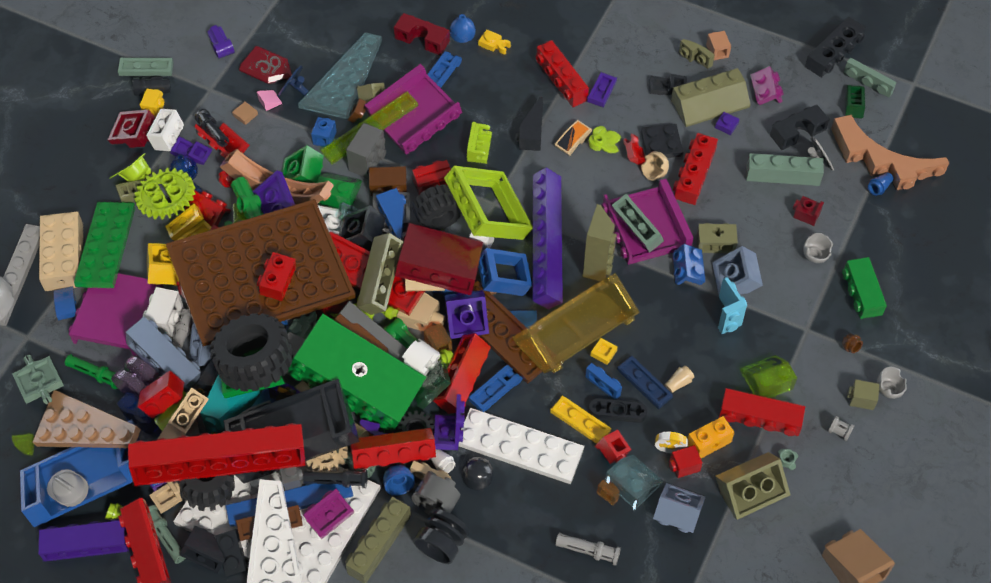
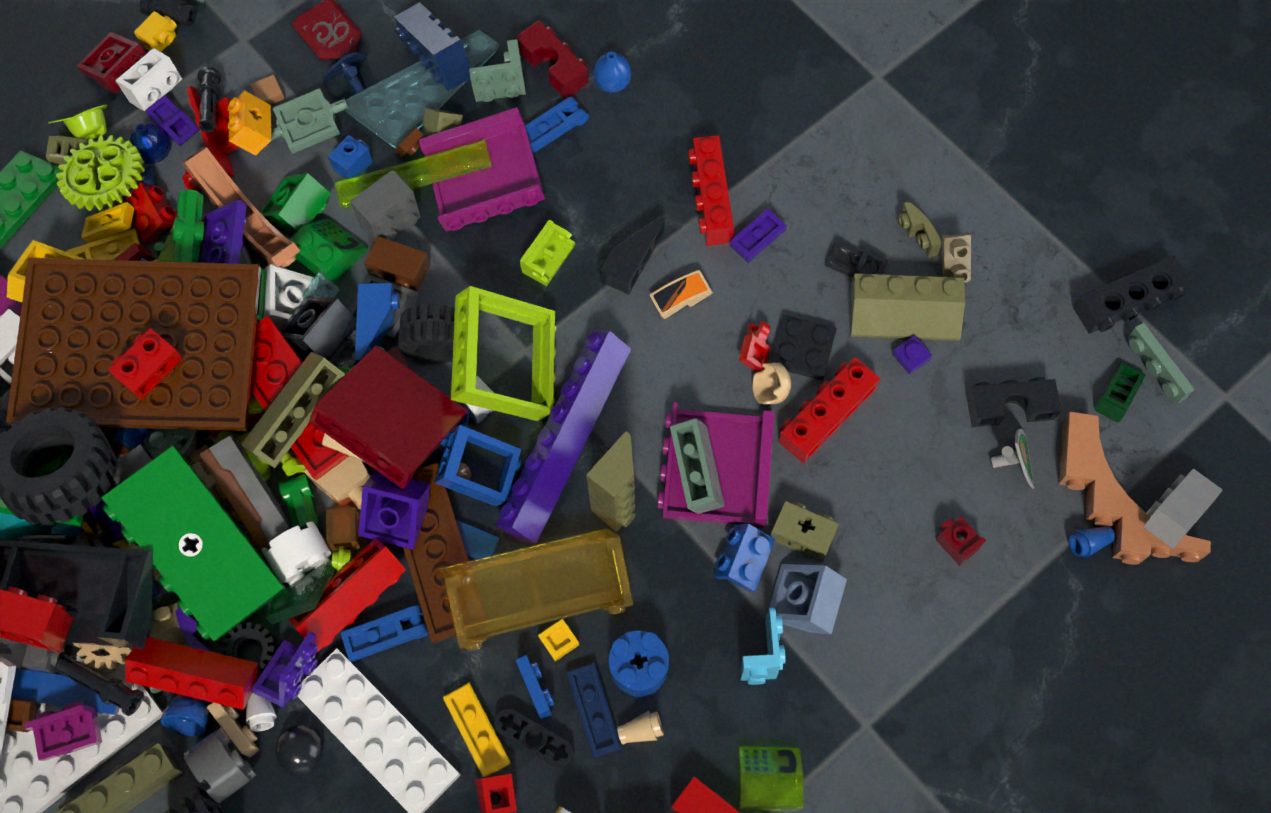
camera: 25 degrees right, 10 degrees up
bright pink slope [257,90,282,111] -> none
red brick [412,160,451,195] -> none
yellow plate [478,29,511,54] -> none
lime plate [588,126,621,153] -> none
nougat brick [706,31,731,60] -> none
sand green brick [746,153,824,186] -> none
magenta bracket [751,66,784,105] -> none
light grey hair [803,233,833,263] -> none
green brick [842,257,887,319] -> none
reddish brown plate [842,333,863,354] -> none
none -> light orange brick [228,90,271,156]
none -> sand green plate [271,88,348,154]
none -> dark blue wedge [394,2,471,92]
none -> sand green bracket [469,39,526,102]
none -> blue brick [609,631,669,697]
none -> dark tan hips [941,232,971,283]
none -> light grey brick [1143,469,1223,549]

